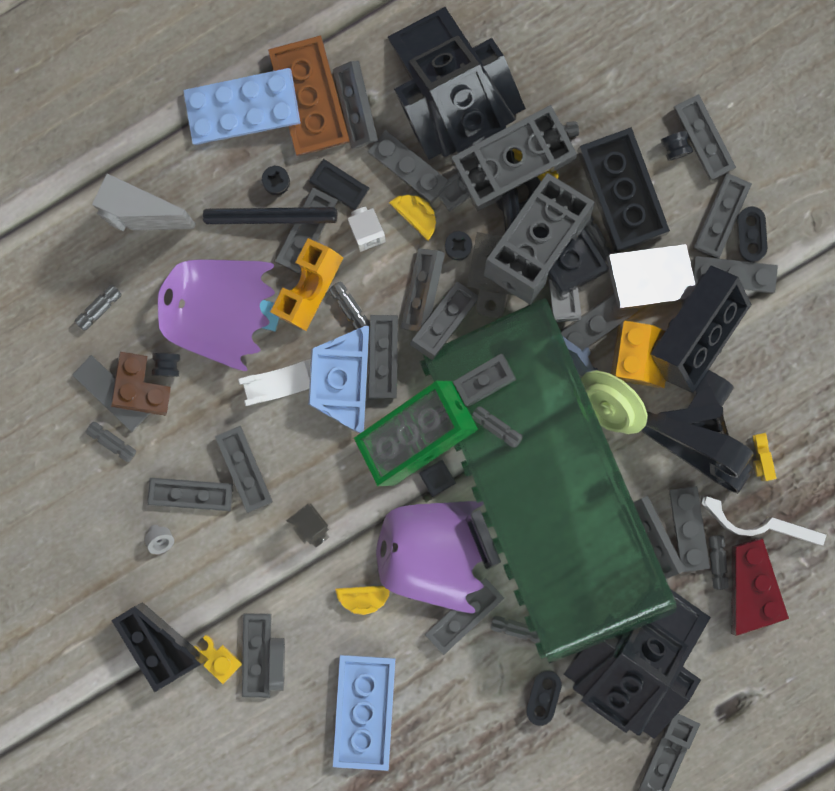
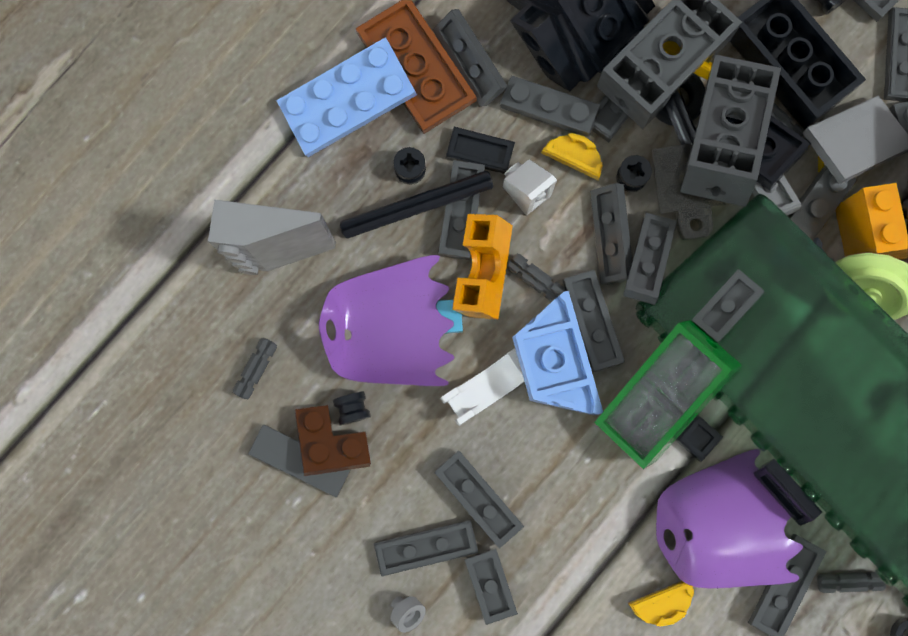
camera: 20 degrees left, 5 degrees down
dark grey axle [86,422,136,462] -> none
clear smoke window [286,503,331,548] -> none
dark grey axle [472,407,523,448] -> none
none -> dark grey plate [464,548,518,625]

